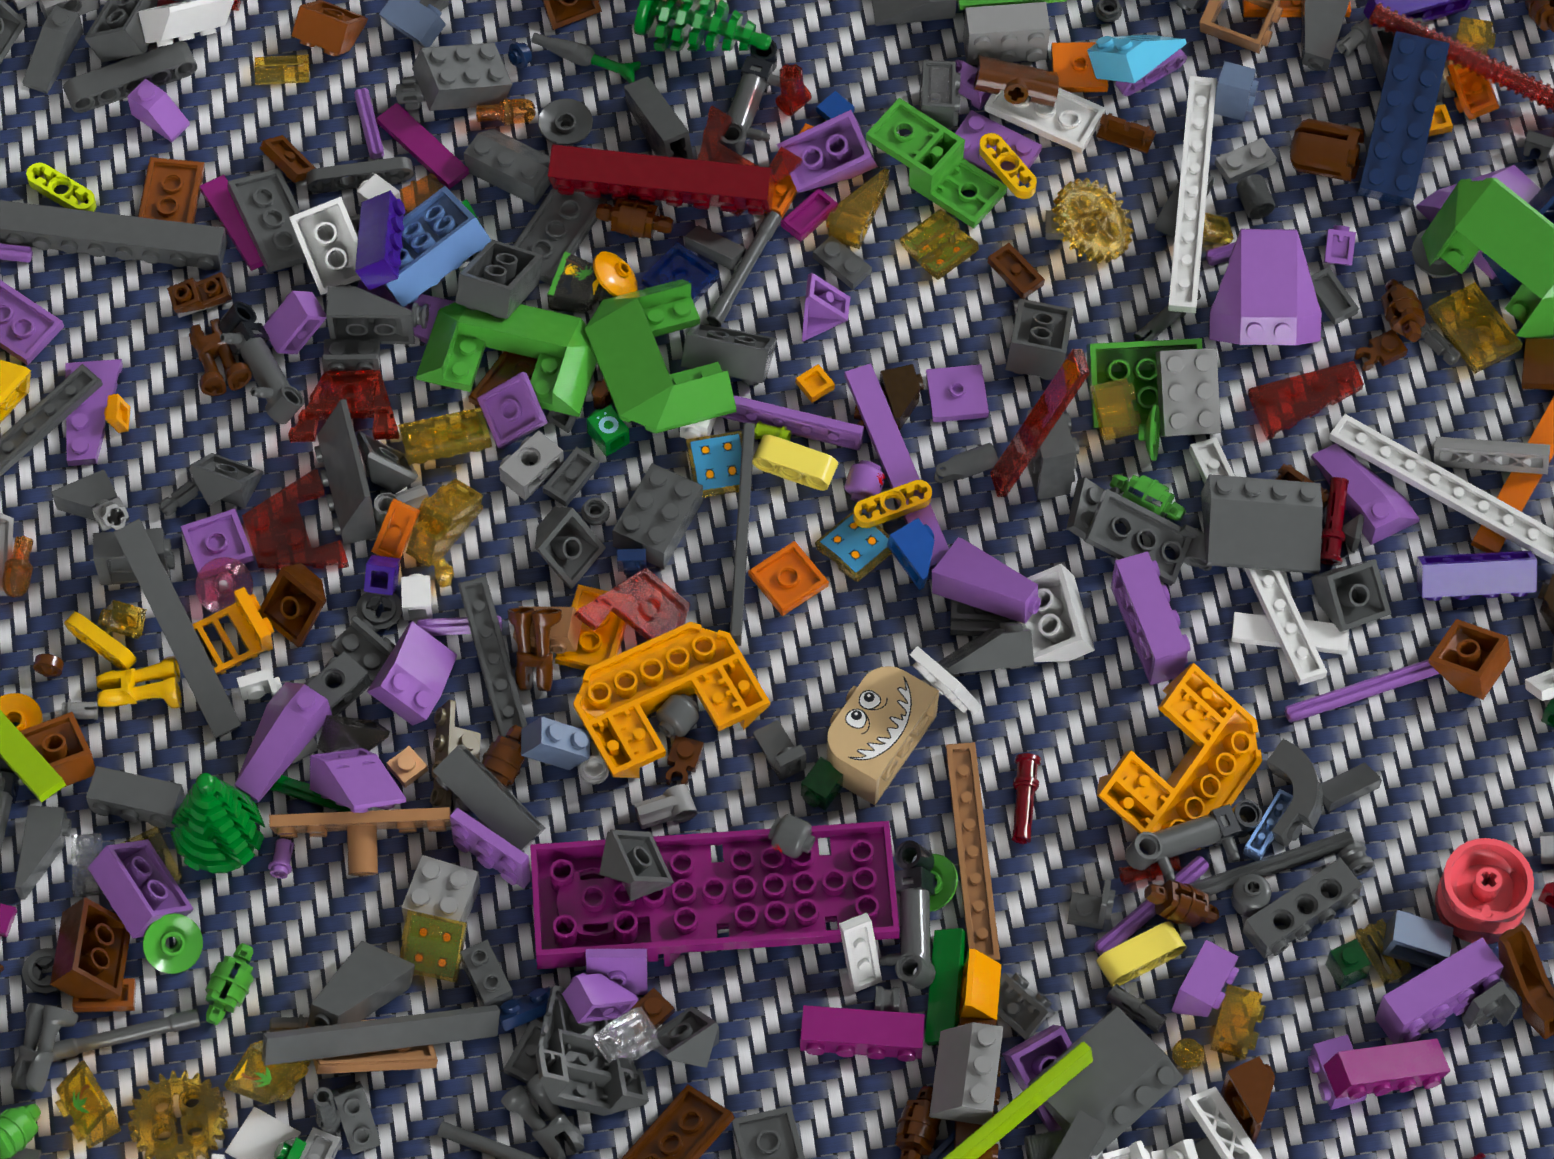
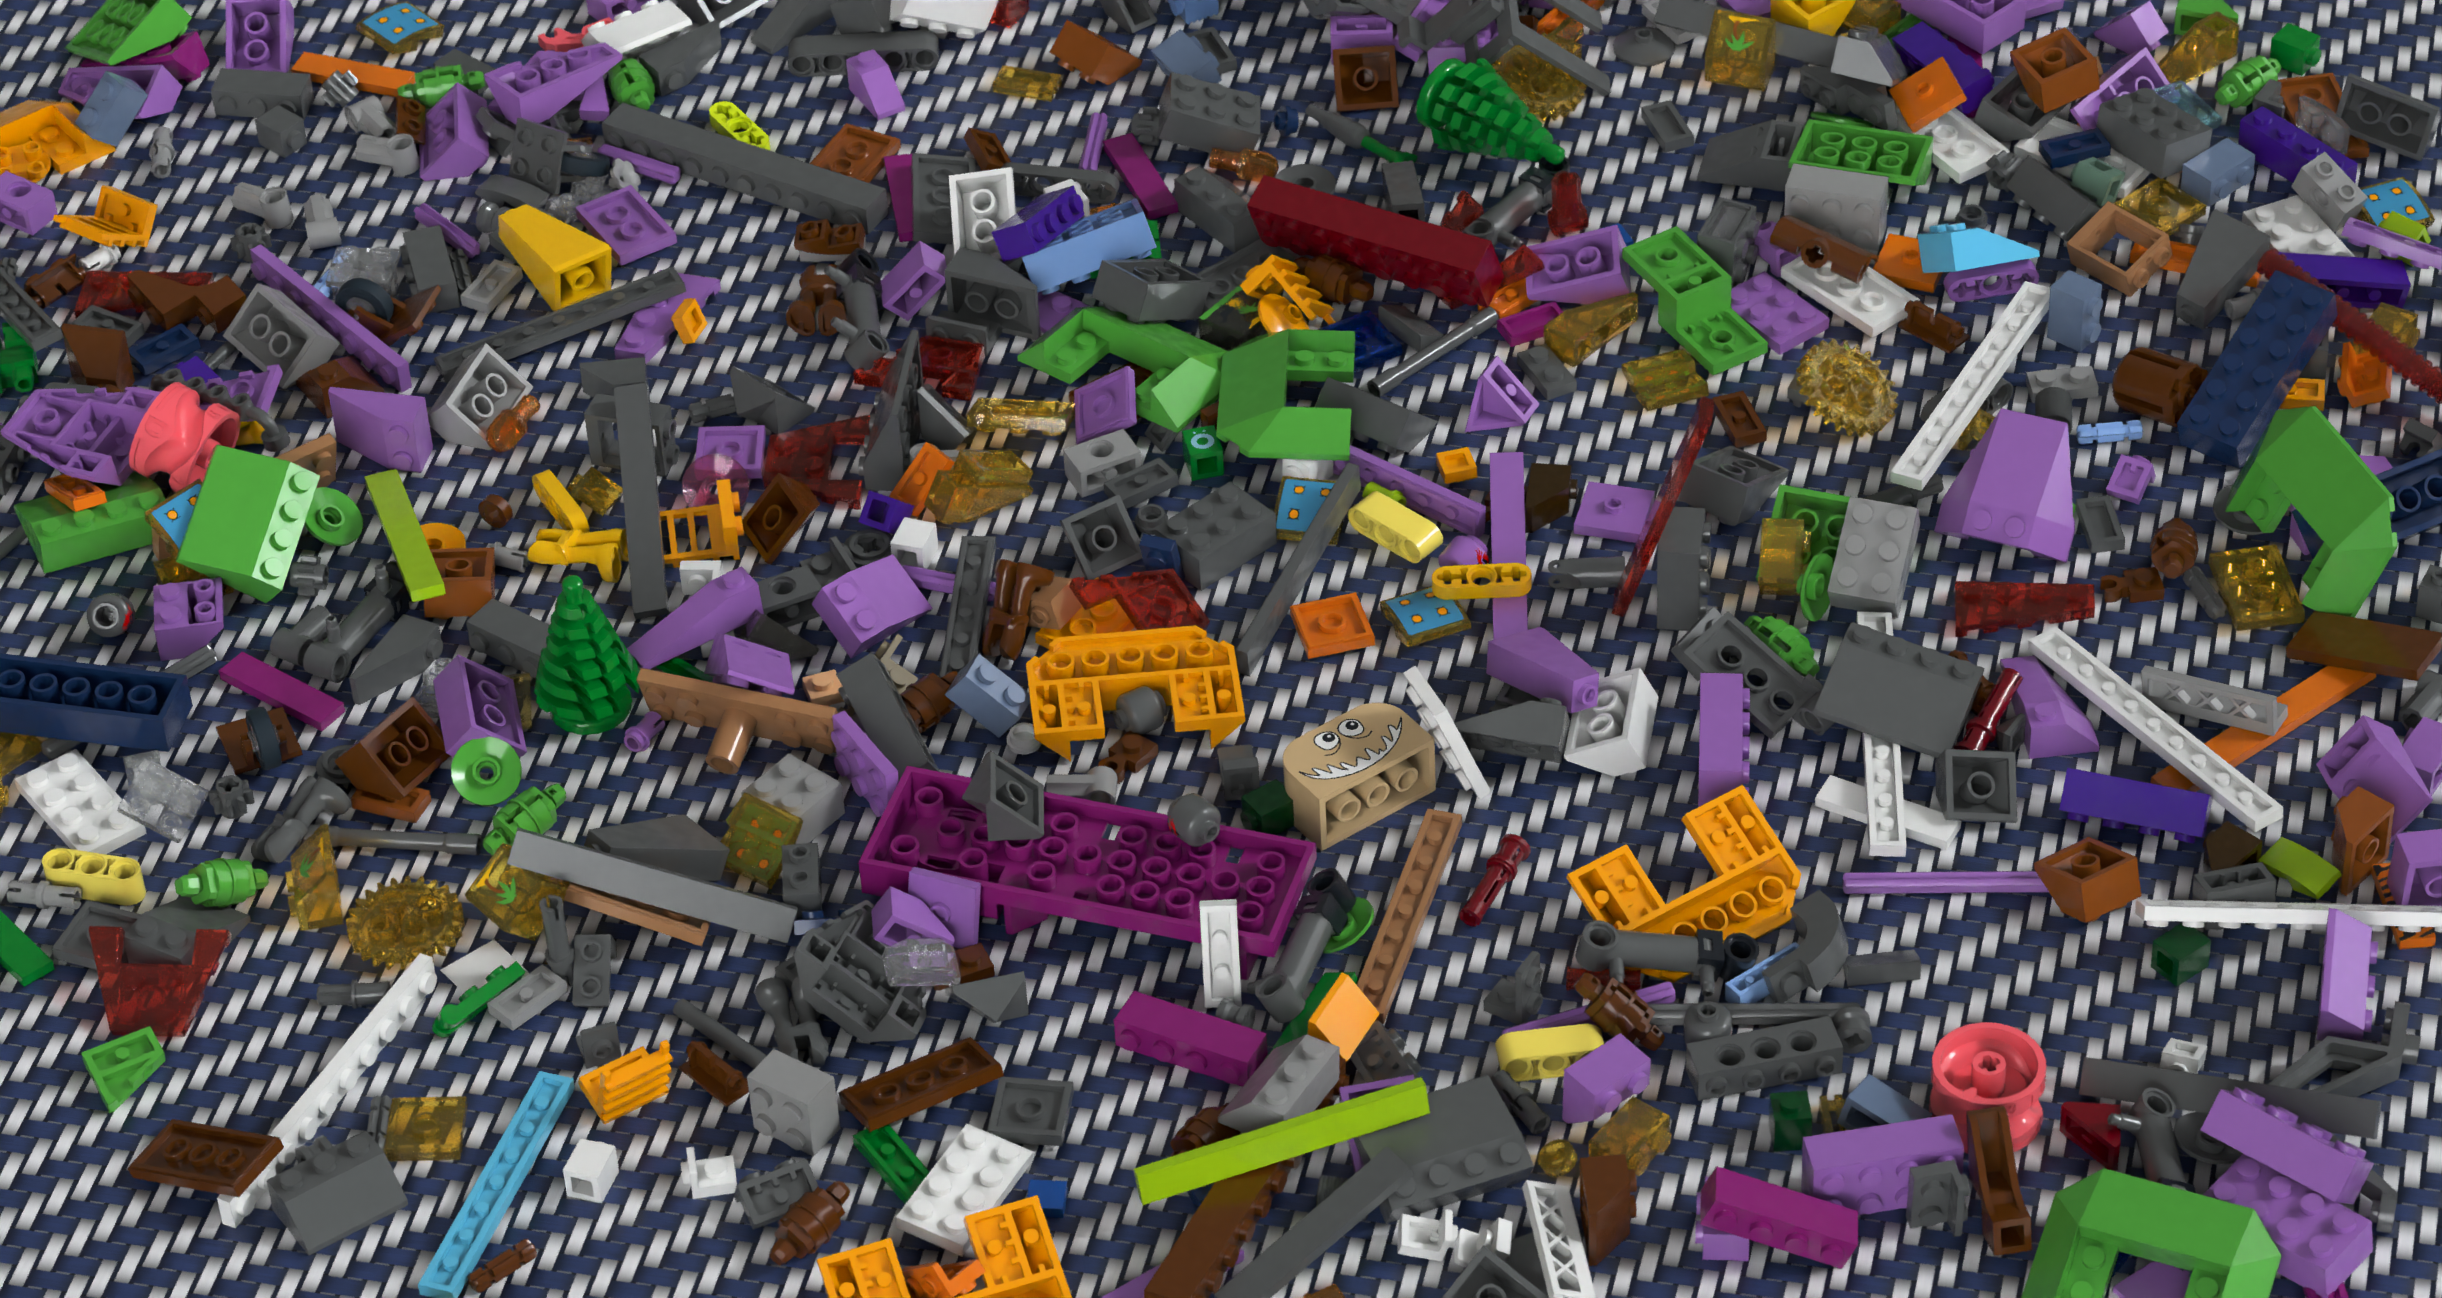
camera: 25 degrees right, 20 degrees down
light grey piece [92,497,129,532] -> none
dark grey bush [411,302,429,329] -> none
clear yellow tile [433,558,454,588] -> none
blue slope [887,518,935,590] -> none
yellow beam [979,133,1037,199] -> none
none -> light orange plate [1239,254,1337,328]
none -> light blue axle [2076,420,2143,445]

